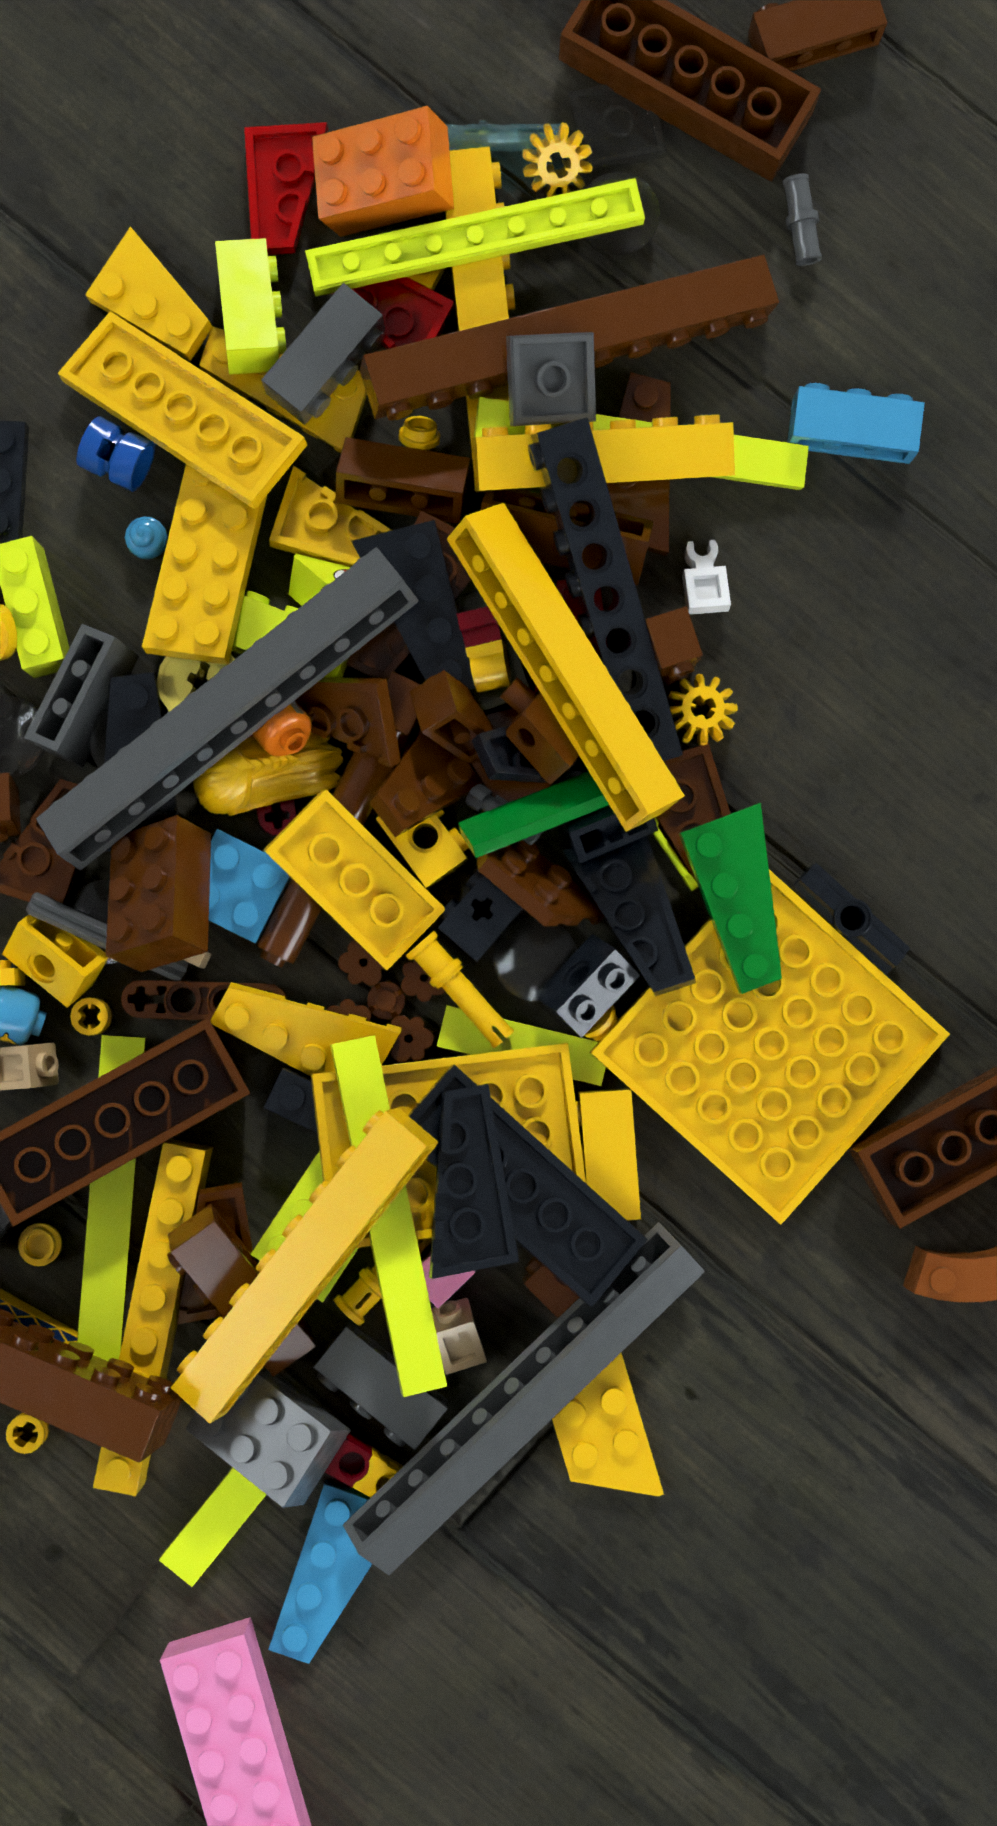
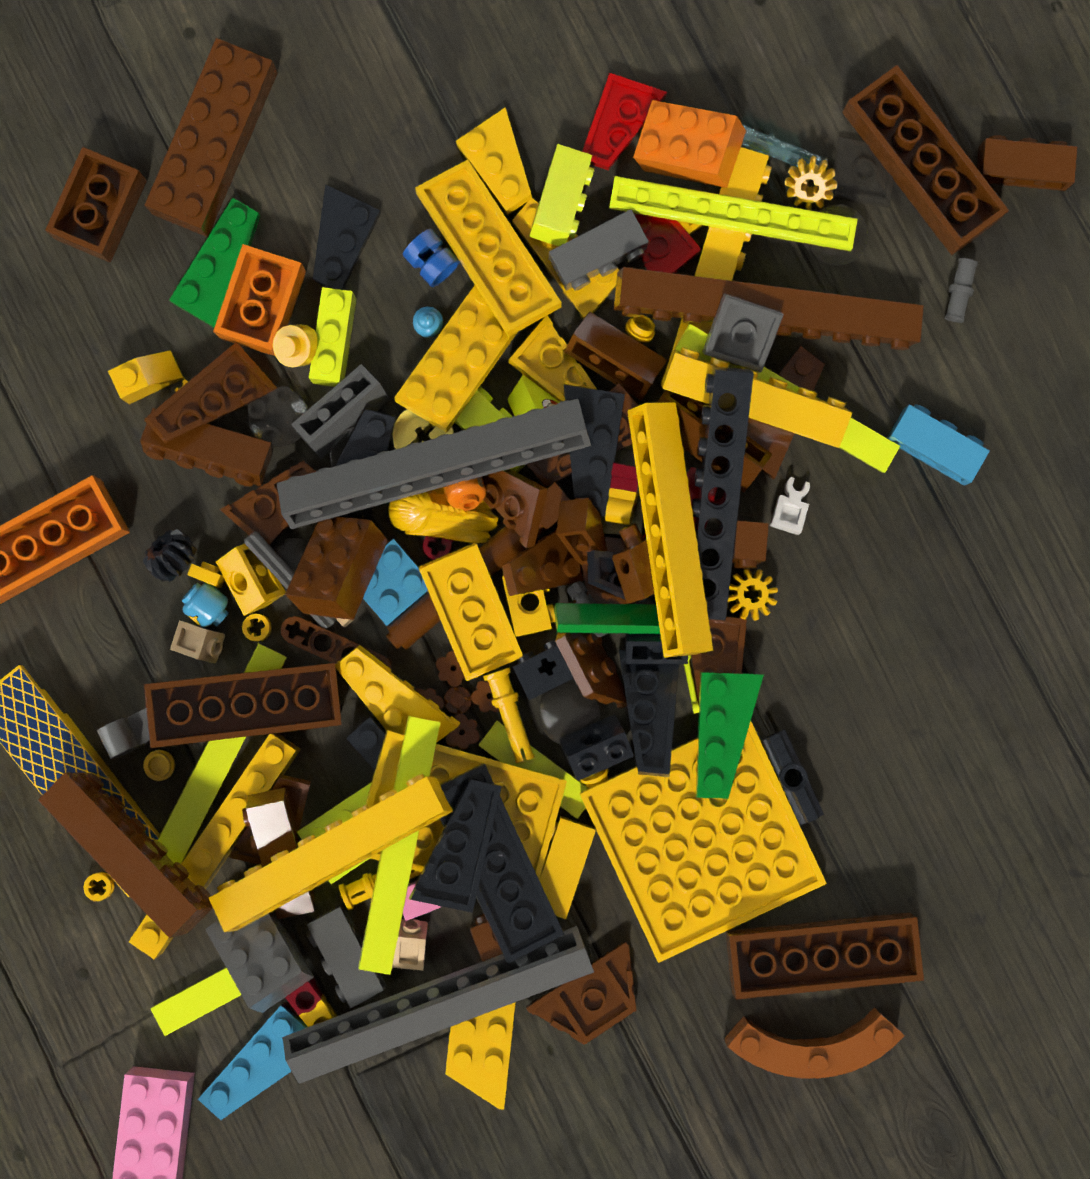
camera: 30 degrees right, 0 degrees up
none -> reddish brown wing [526,940,636,1045]

